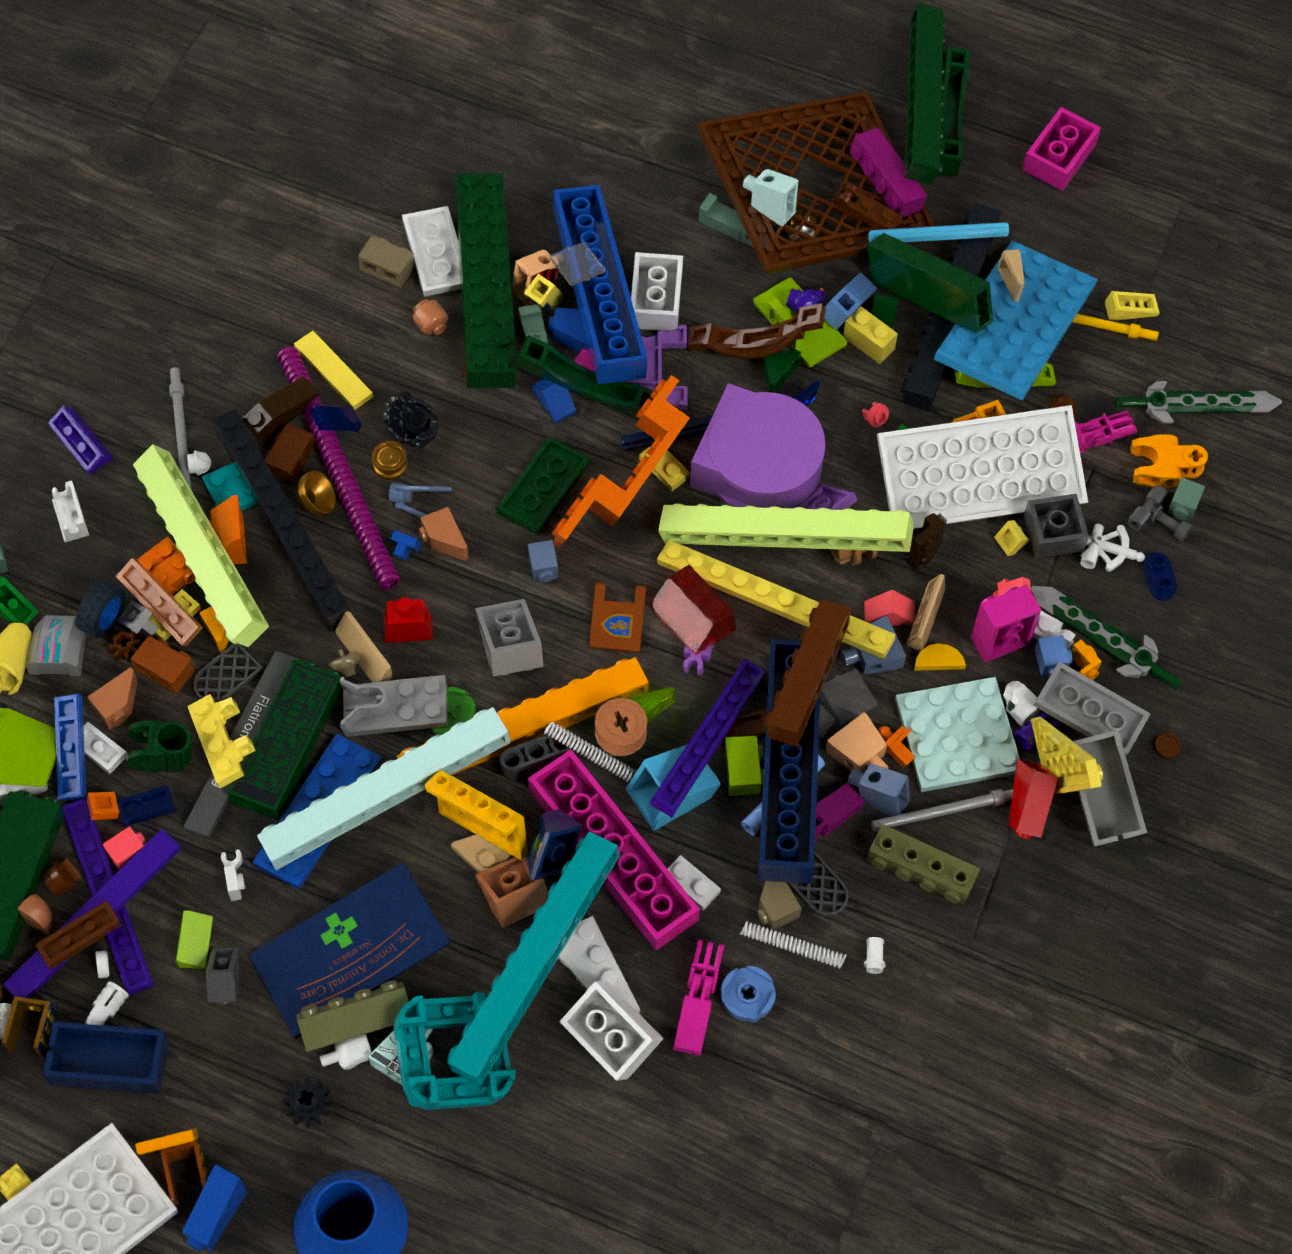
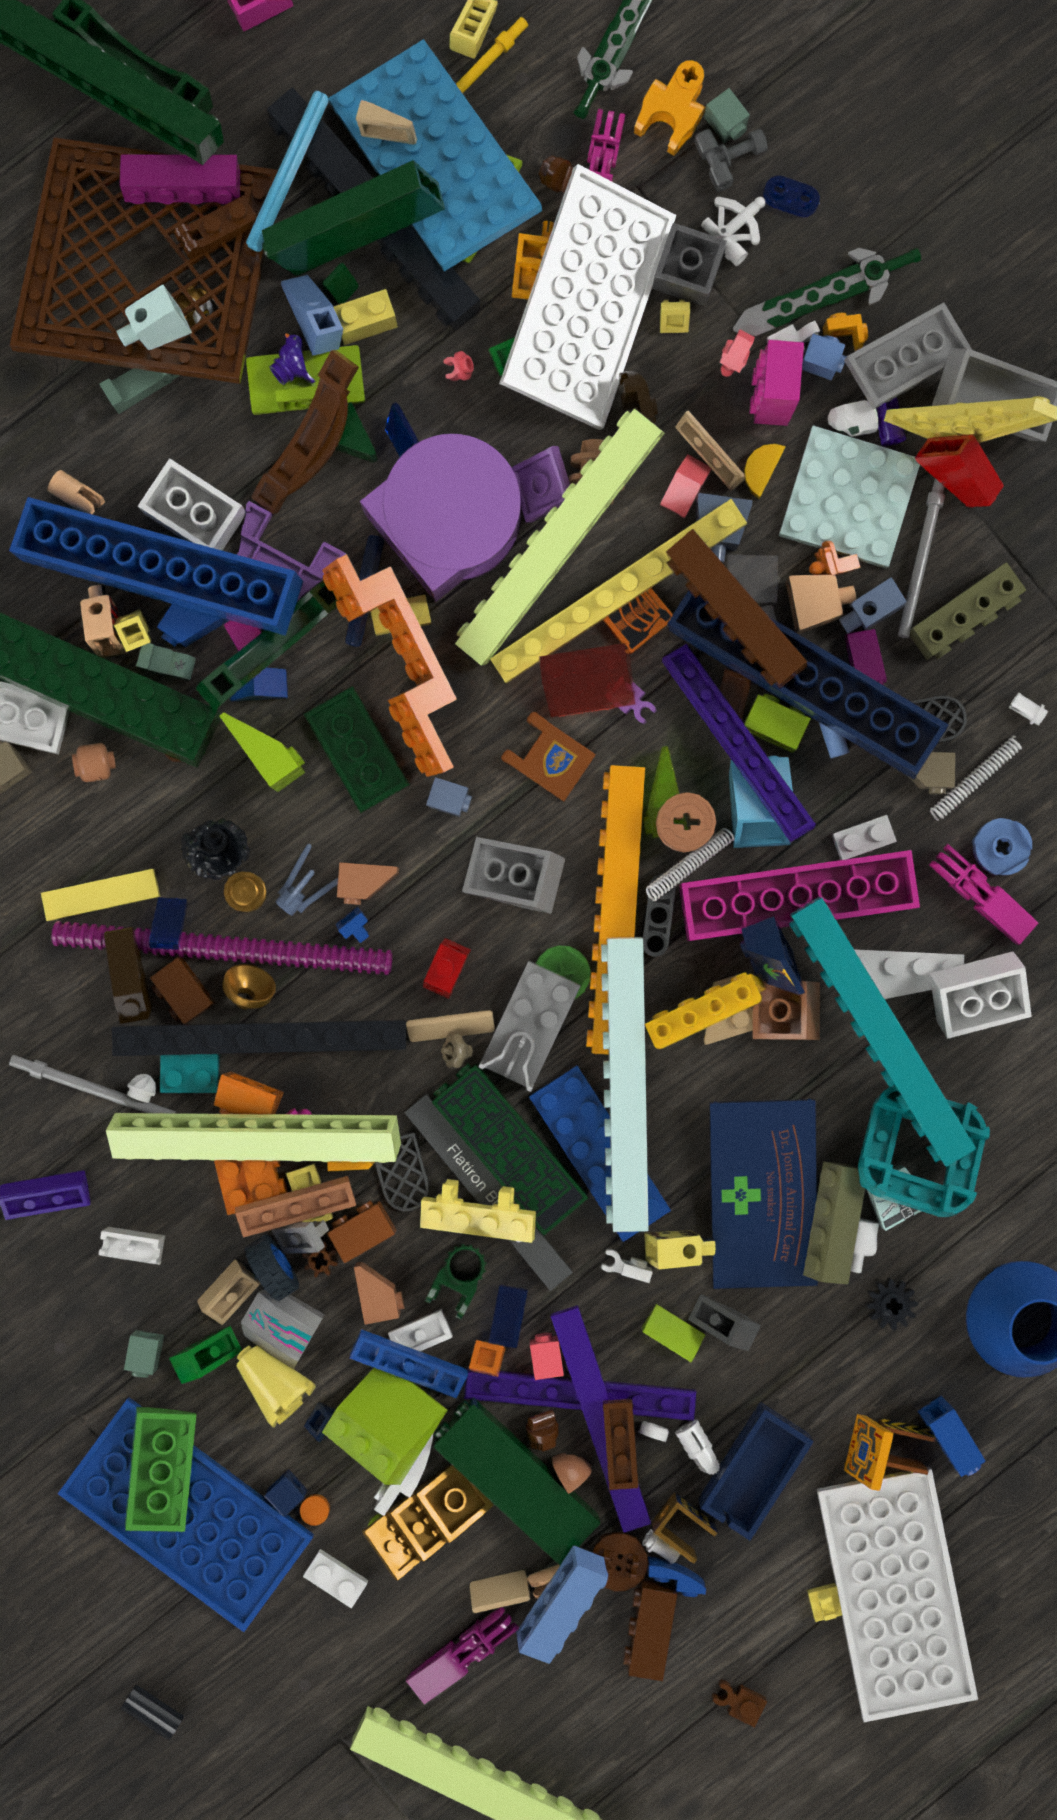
camera: 60 degrees left, 25 degrees up
clear piece [550,242,606,286] -> none
reddish brown piece [1154,733,1181,759] -> none
none -> light nougat hinge [48,470,105,514]
none -> tan slope [198,1259,261,1325]
none -> lime slope [220,713,305,792]
none -> tile [603,588,673,655]
none -> light yellow torso [644,1231,716,1269]

